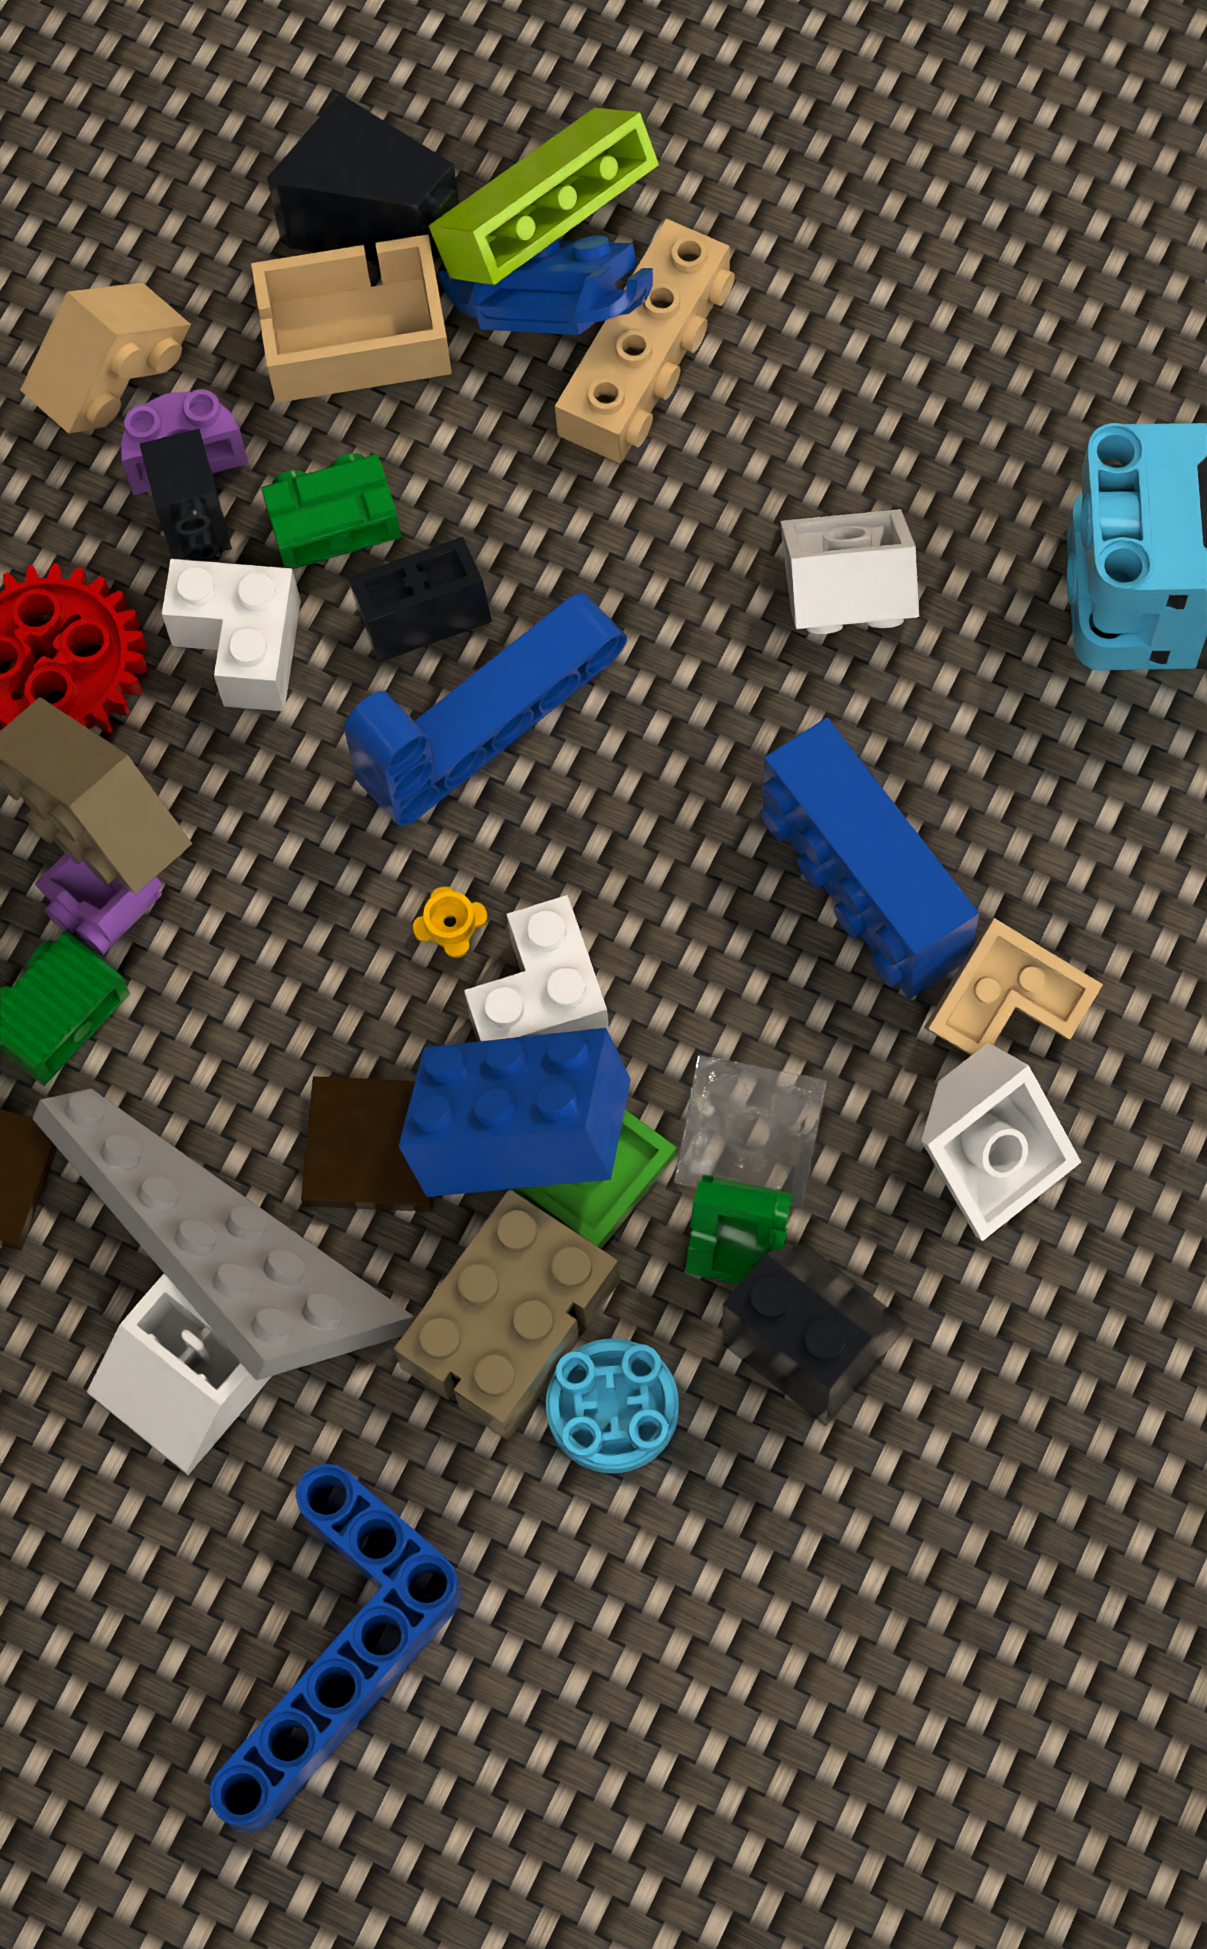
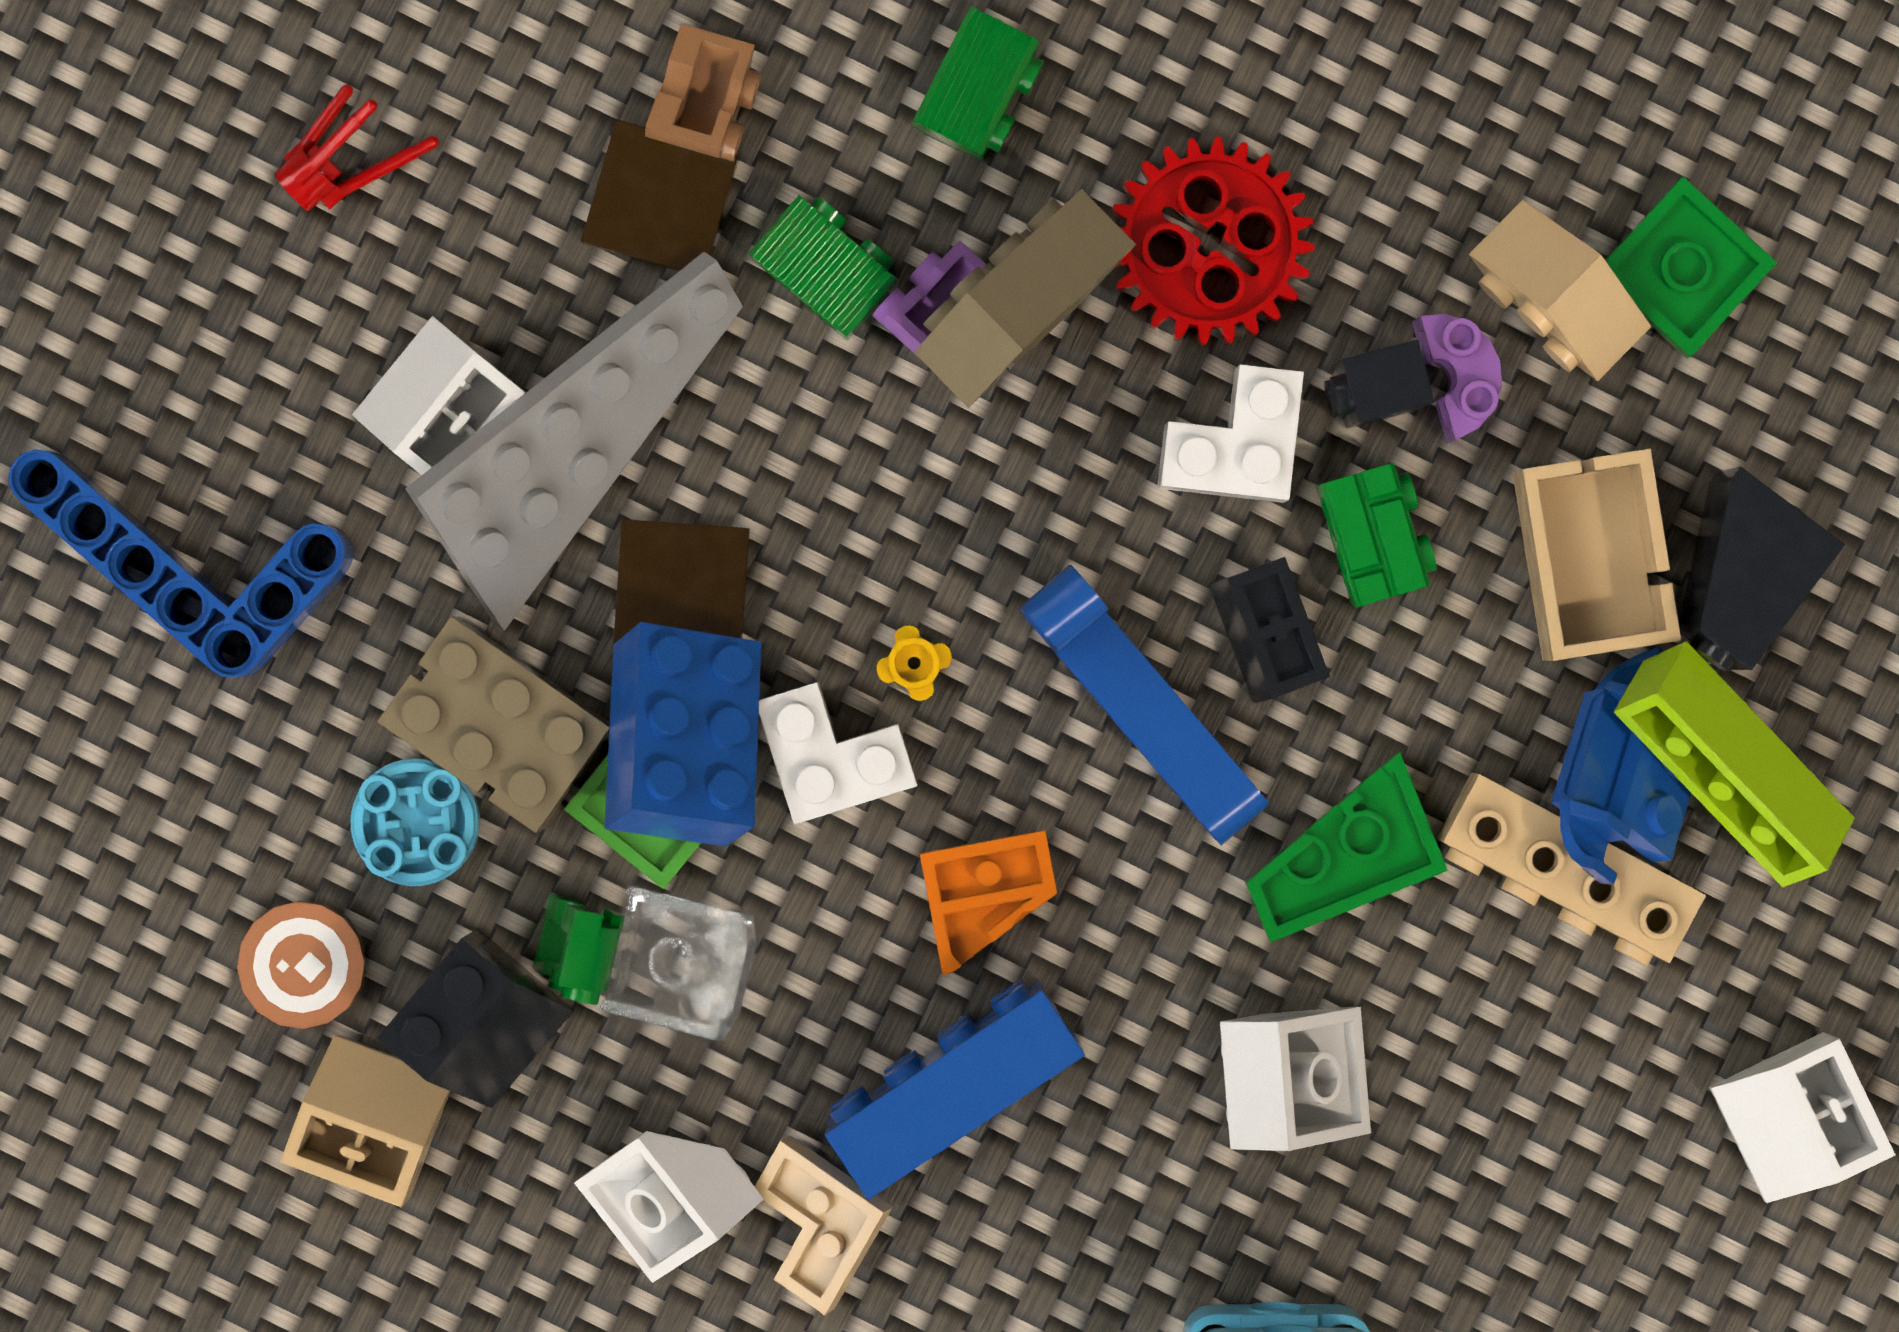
camera: 85 degrees right, 20 degrees up
none -> nougat tile [237,901,366,1029]
none -> tan slope [280,1034,450,1207]
none -> orange wing [920,829,1057,975]
none -> green wing [1245,752,1448,943]
none -> green plate [1605,177,1777,359]
none -> white slope [1709,1032,1895,1203]

